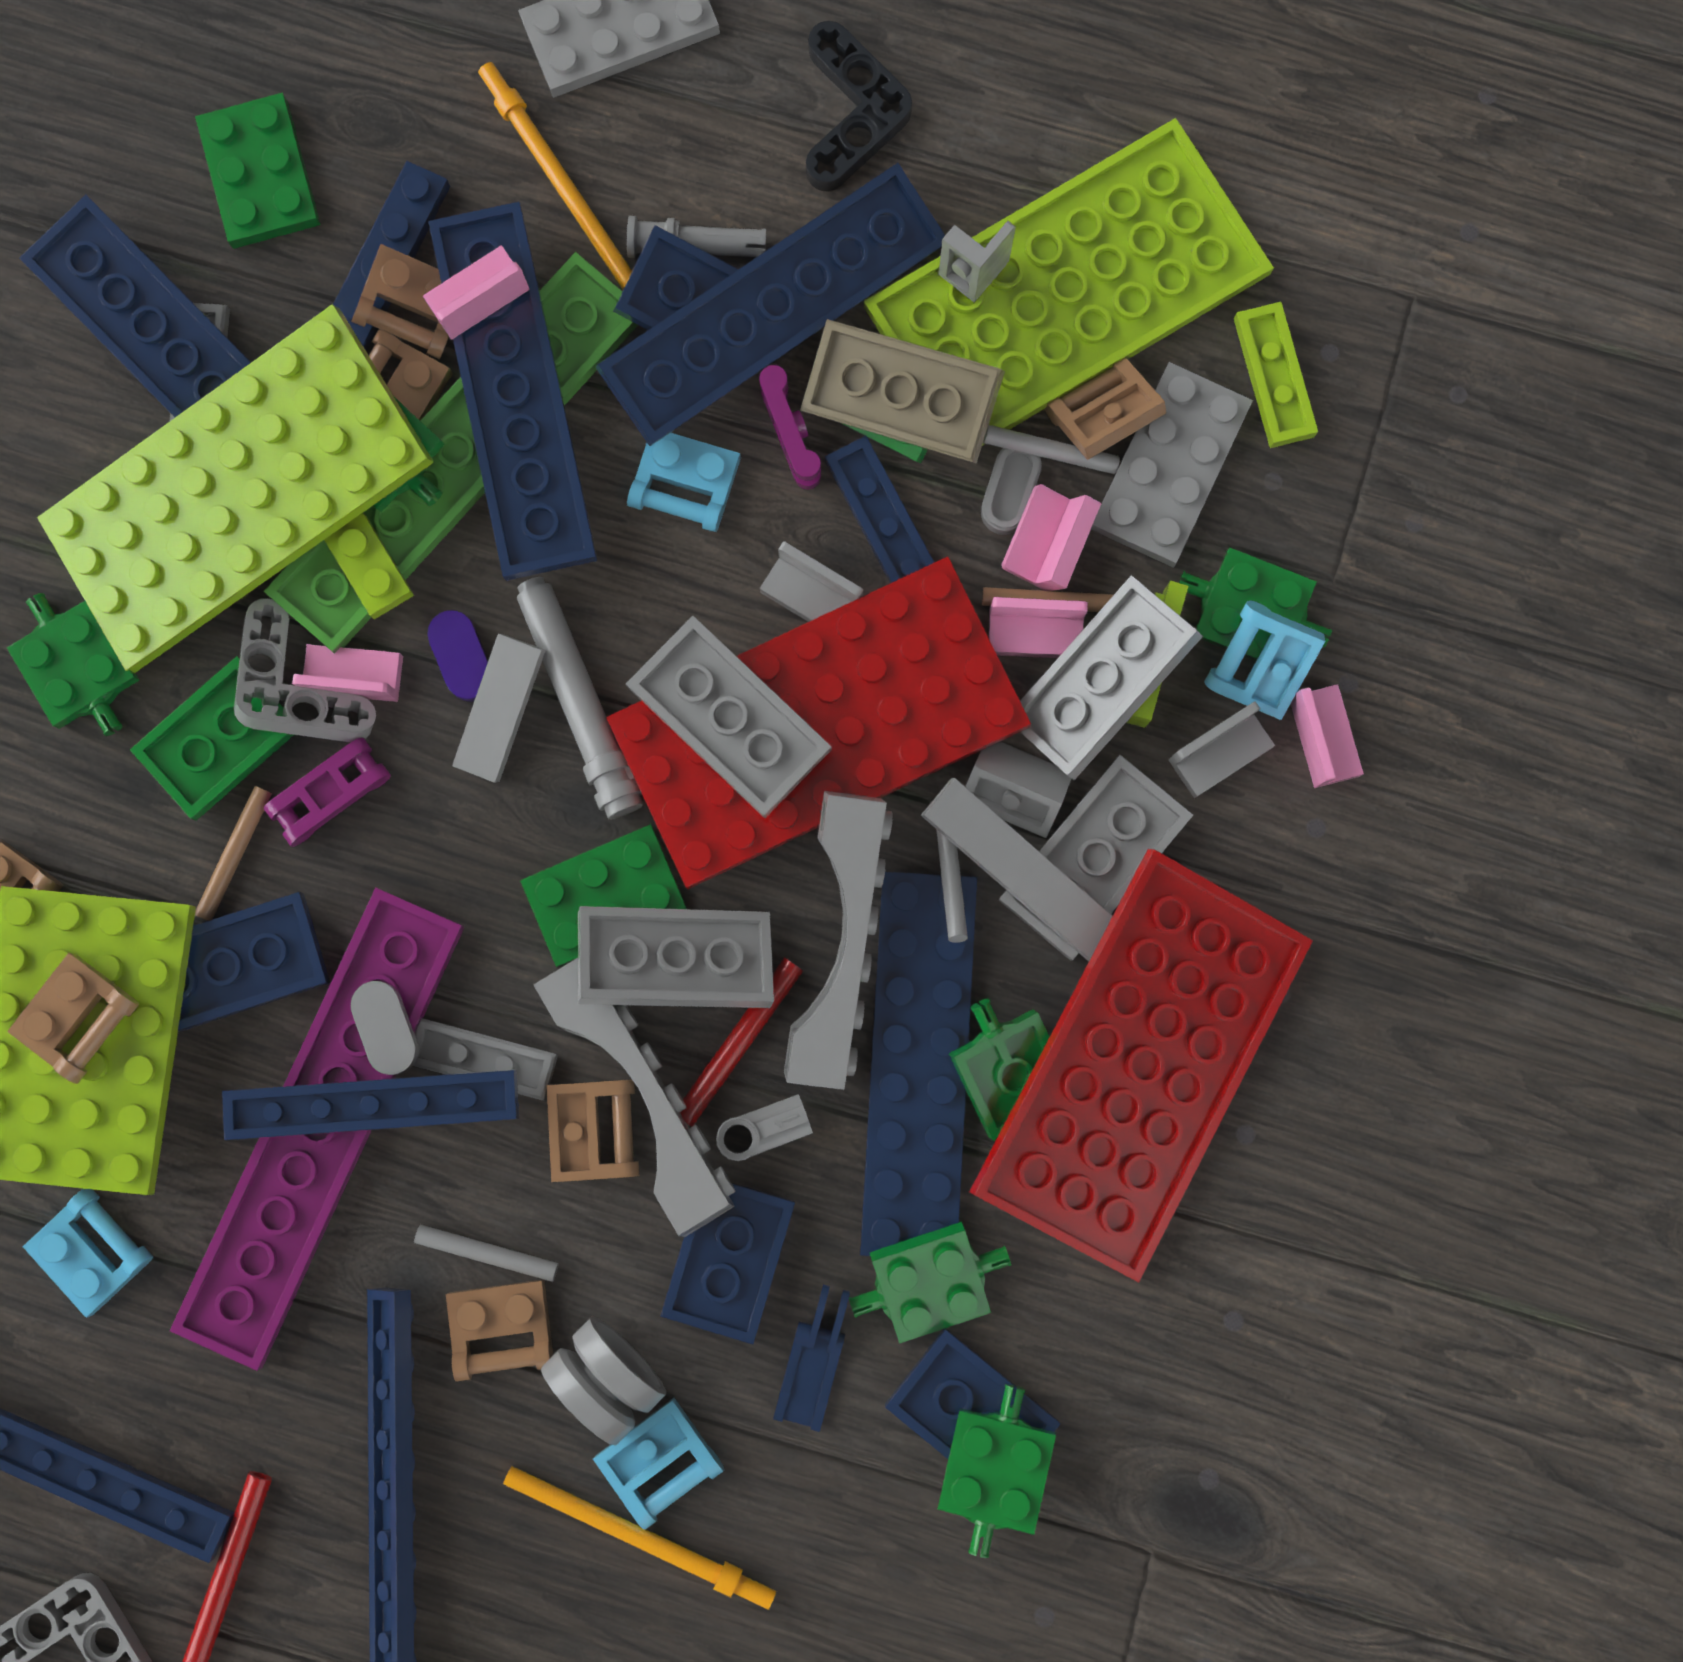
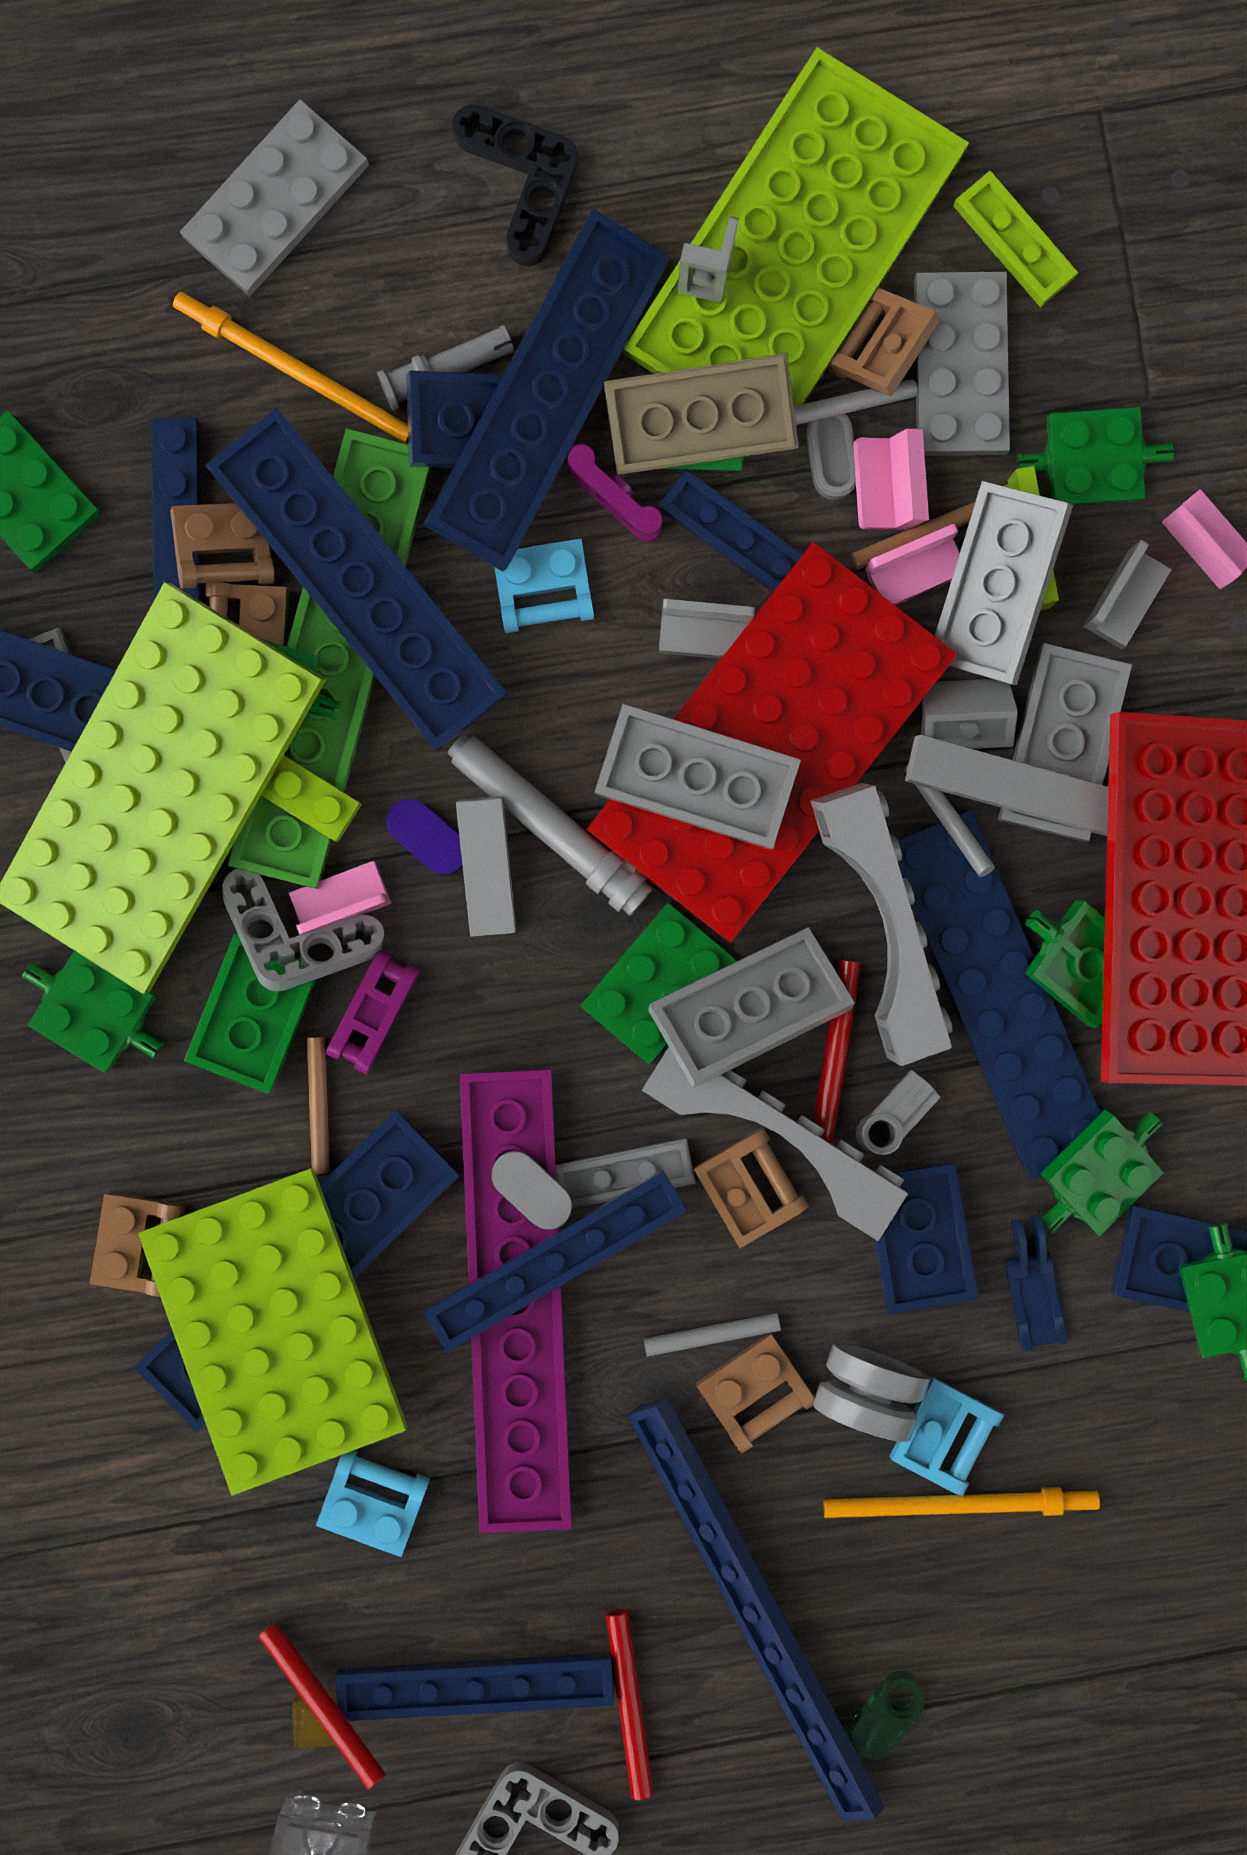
camera: 30 degrees left, 5 degrees up
medium nougat plate [7,953,139,1084] -> none
bright pink panel [423,245,530,340] -> none
medium azure plate [1204,601,1325,720] -> none

